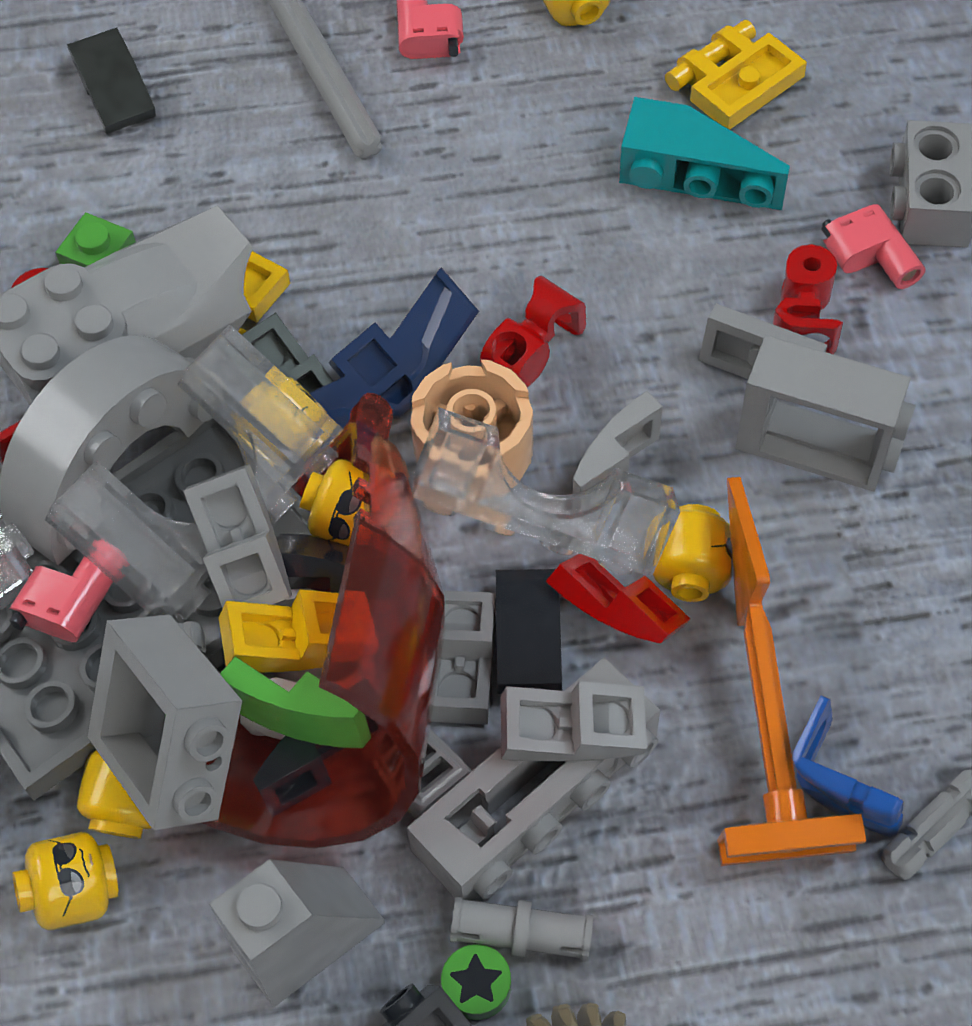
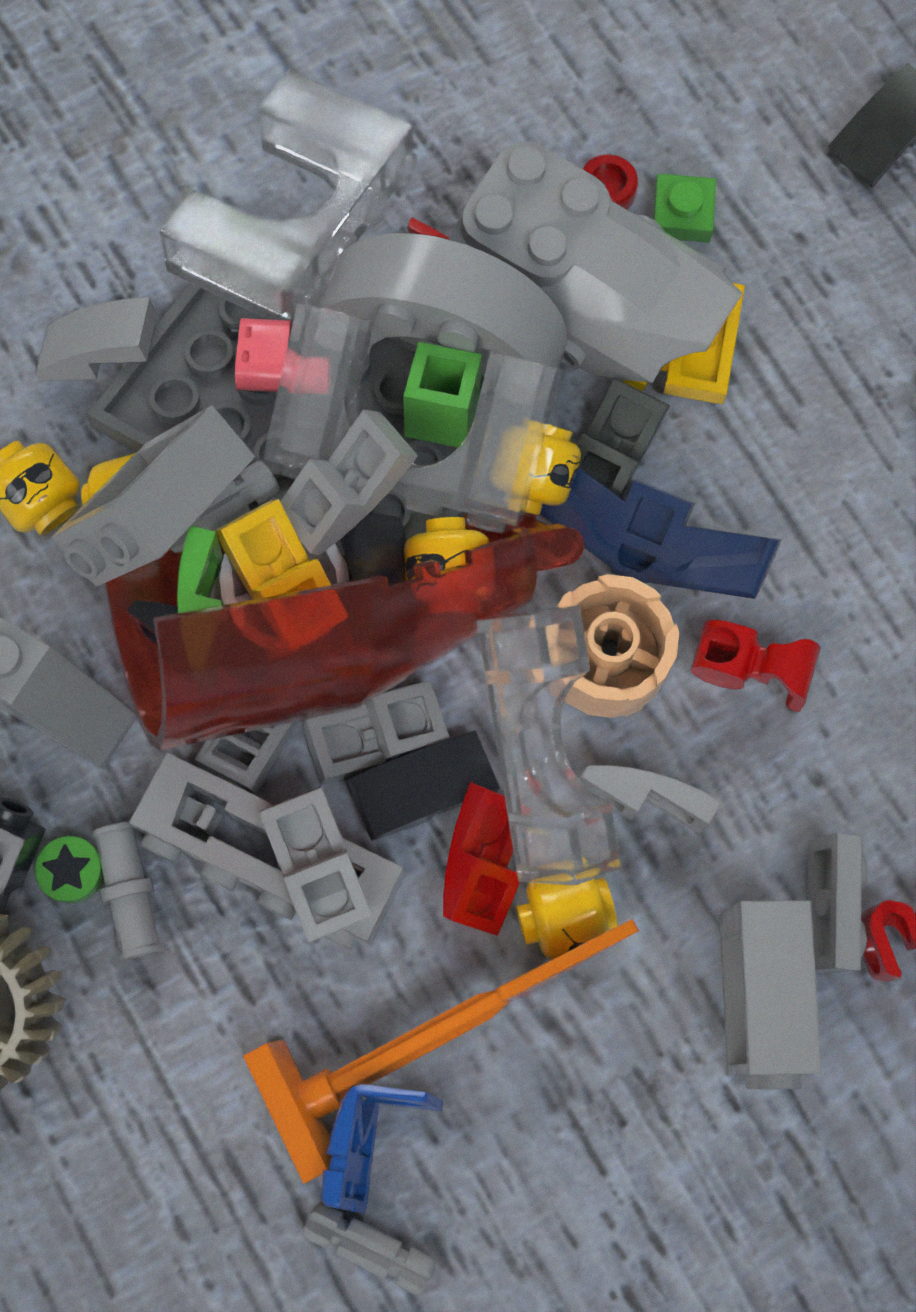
camera: 65 degrees right, 15 degrees up
none -> bright green brick [403,342,482,449]

